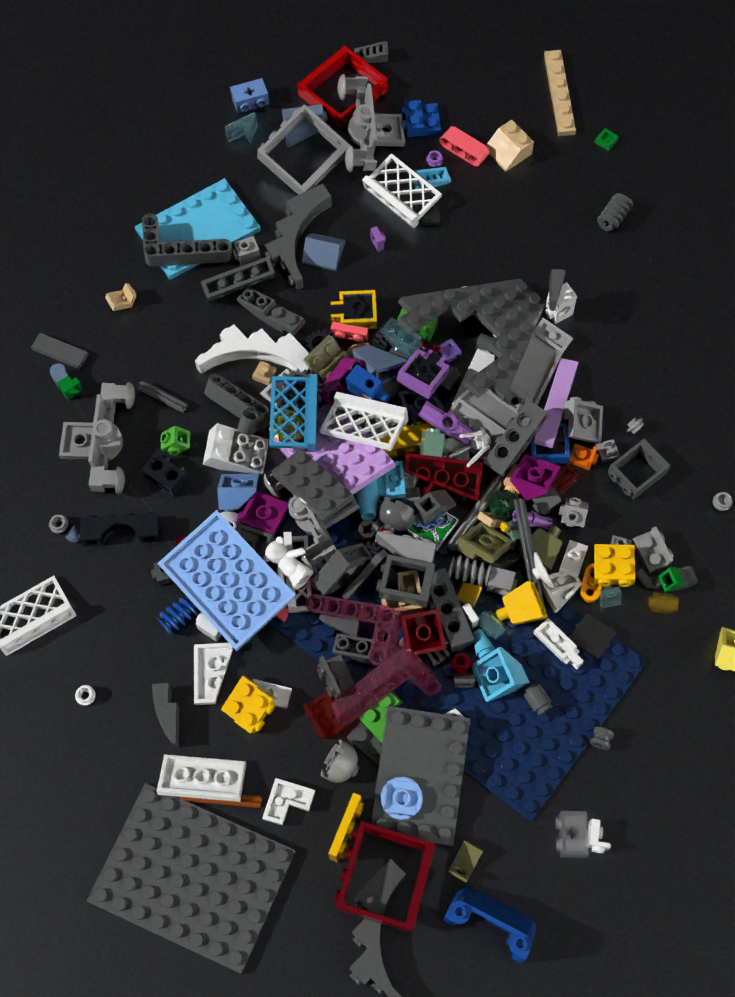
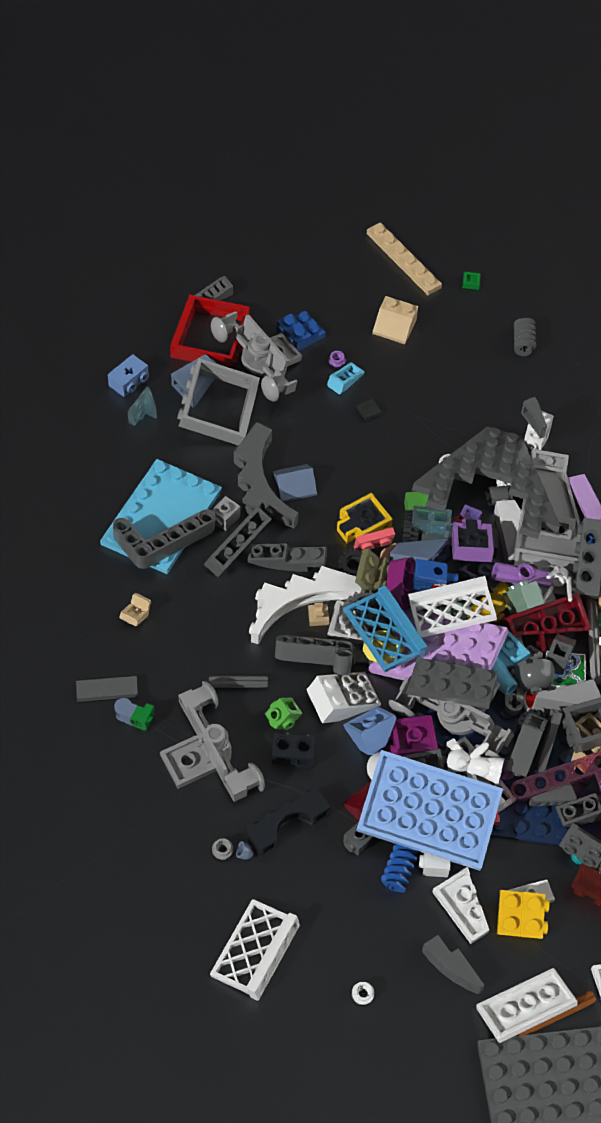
camera: 35 degrees left, 10 degrees down
white fence [362,154,442,228] -> none
medium lavender plate [370,226,386,252] -> none
coral beam [440,126,490,167] -> none

